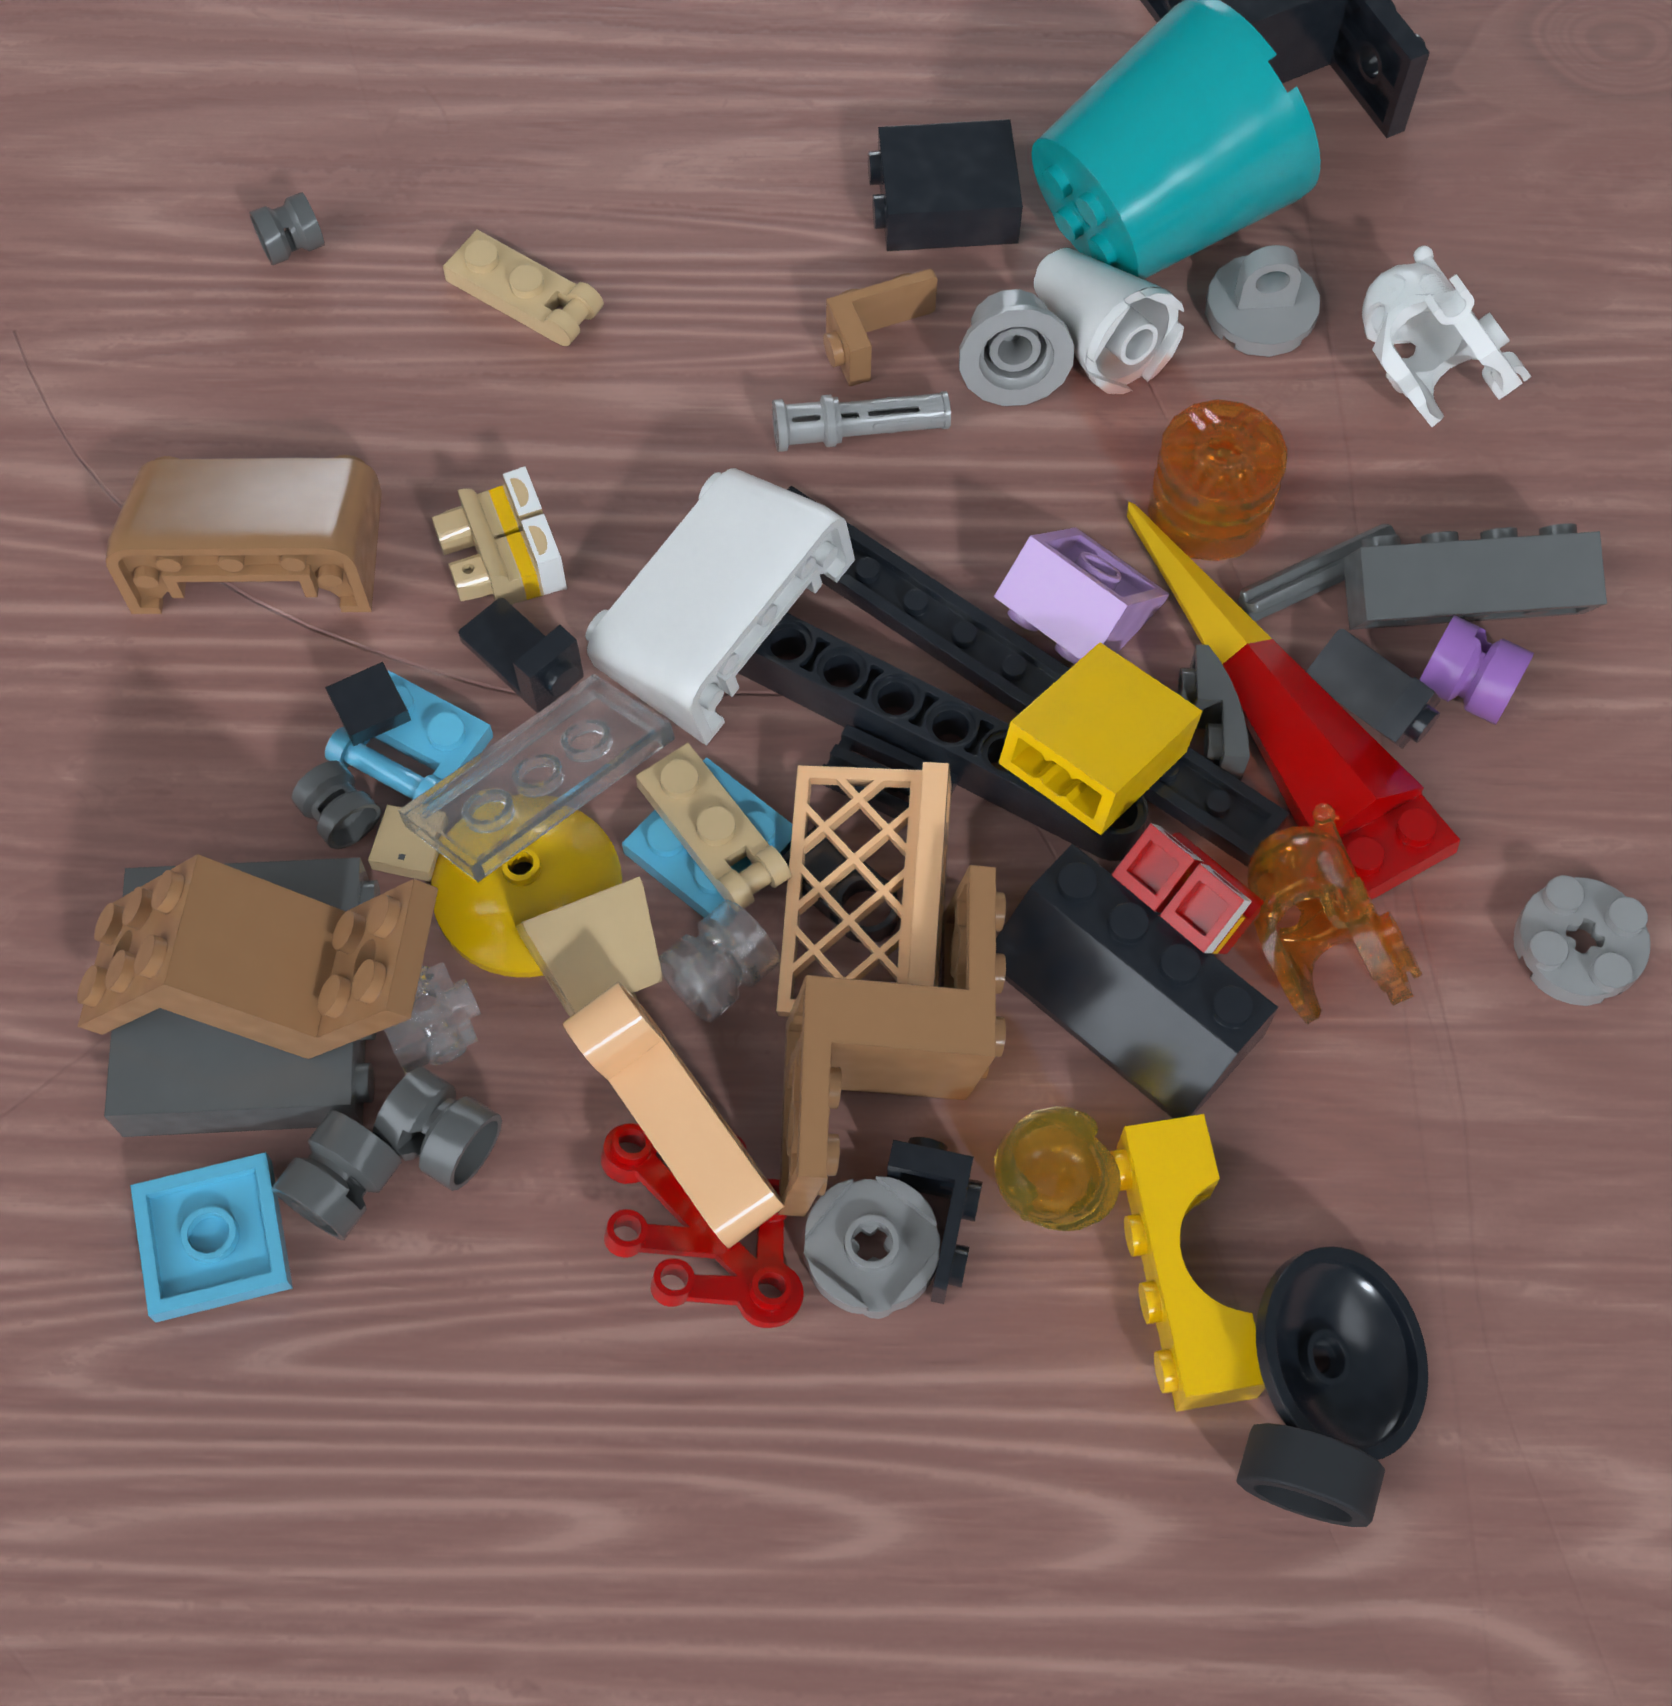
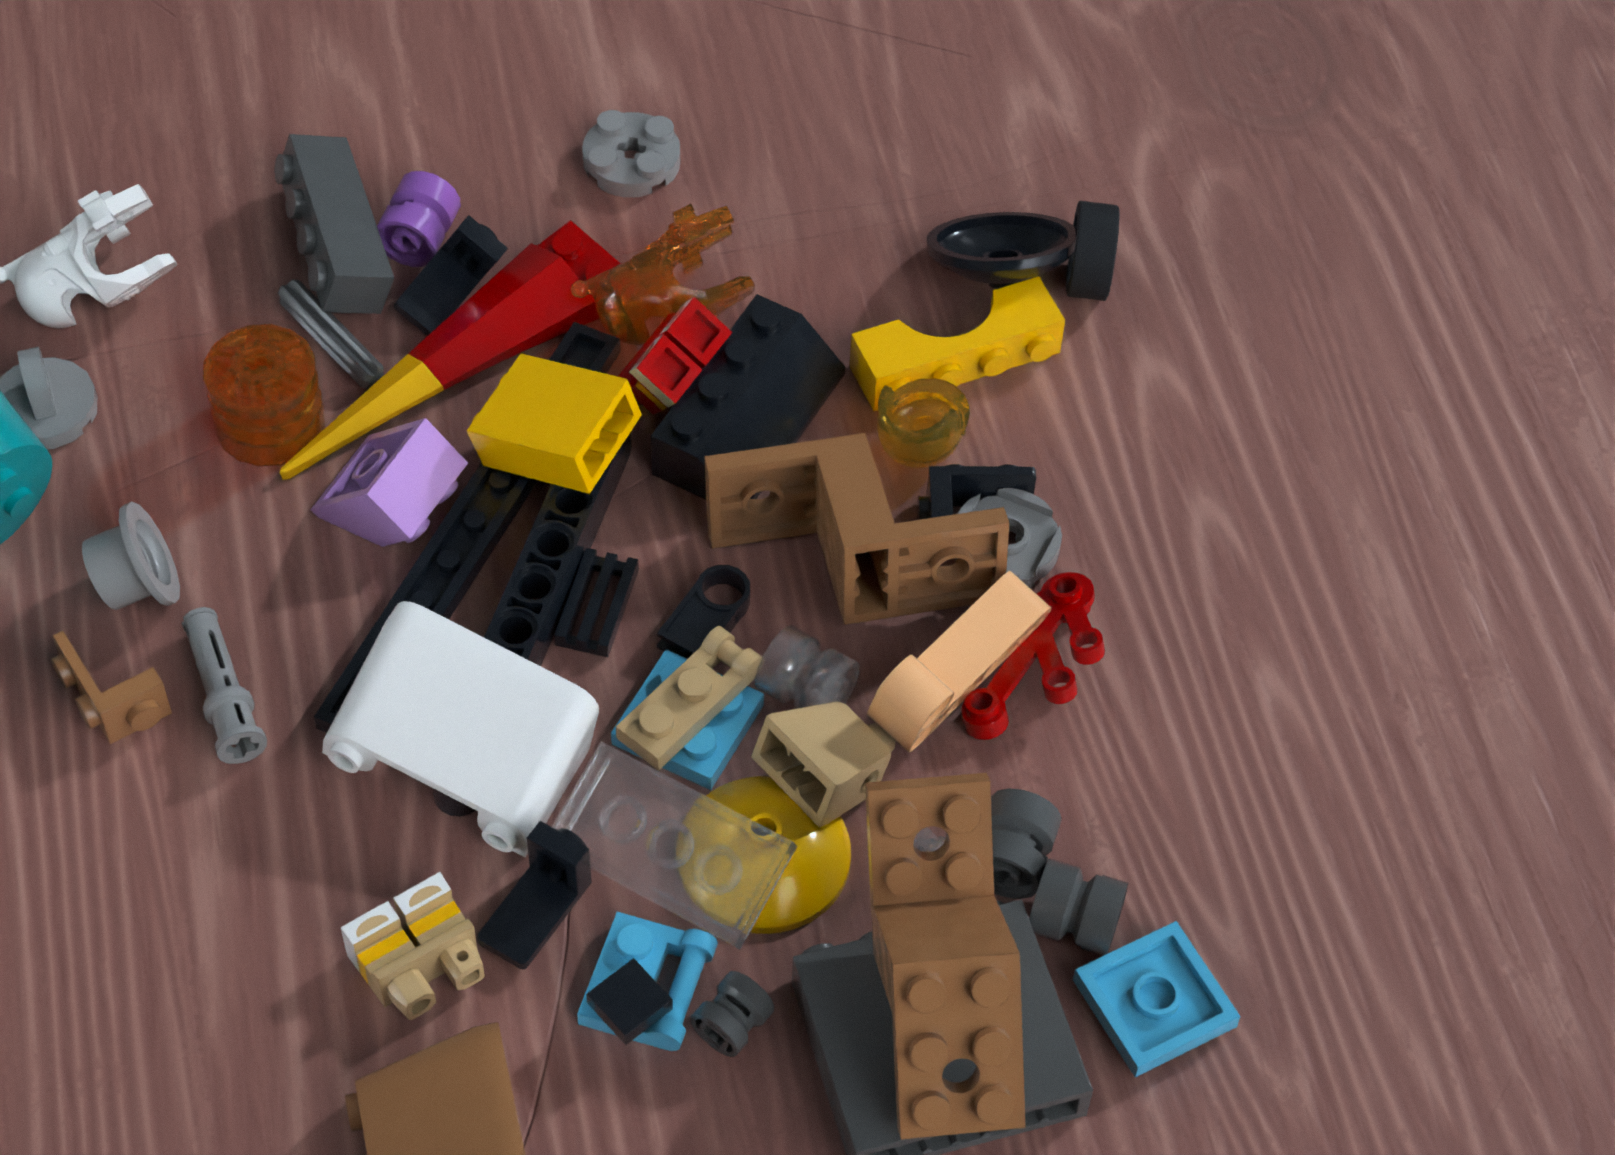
camera: 105 degrees left, 10 degrees down
tan tile [368,804,451,882] -> none
tan plate [443,229,604,346] -> none
light nougat fence [776,762,952,1017] -> none
white cone [1034,248,1184,394] -> none
dark grey slope [1178,644,1250,781] -> none

